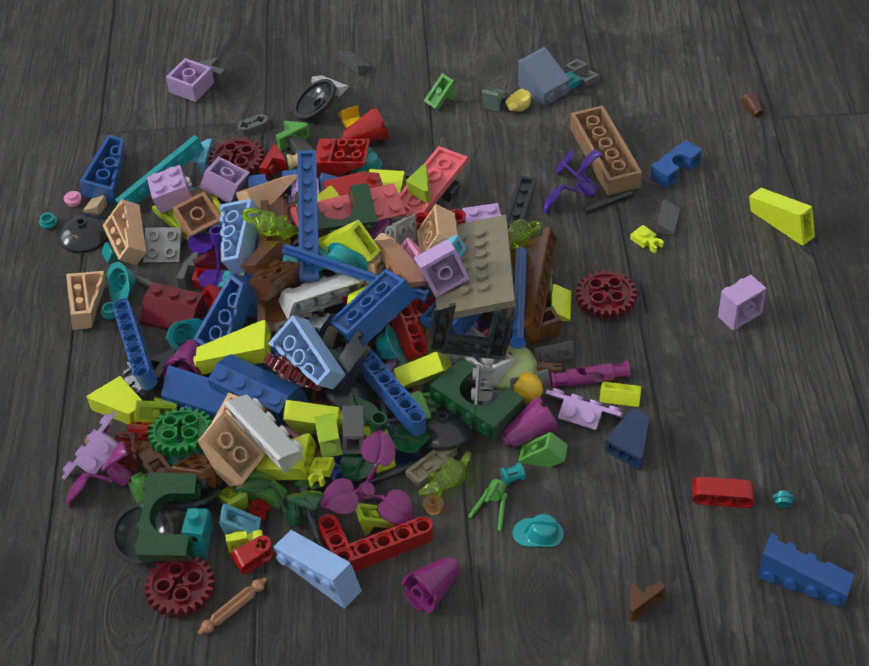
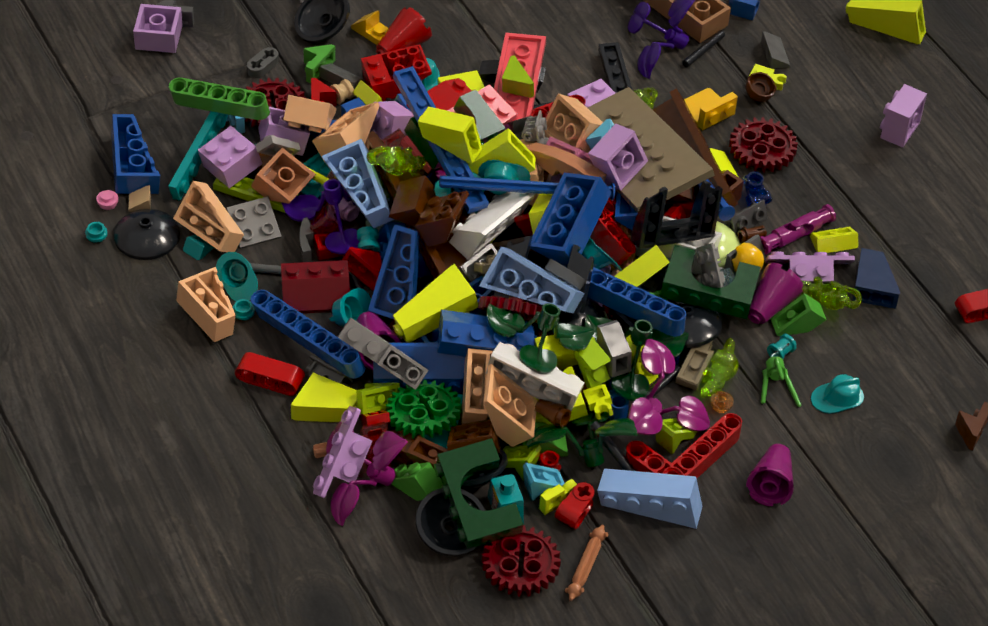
camera: 30 degrees left, 0 degrees up
none -> bright green beam [169,78,270,120]
none -> red beam [235,352,305,396]
none -> light grey plate [255,135,301,157]
none -> light nougat slope [283,95,336,133]
none -> light grey slope [337,317,429,390]
none -> neon yellow slope [418,106,483,164]
none -> dark green plant [487,303,595,374]
none -> reddish brown cone [535,399,571,427]
none -> dark grey beam [544,259,586,290]
none -> yellow bracket [684,88,738,130]
none -> clear blue plate [743,172,772,207]
none -> reddish brown hair [745,72,777,102]
none -> clear neon green animal [801,276,862,310]

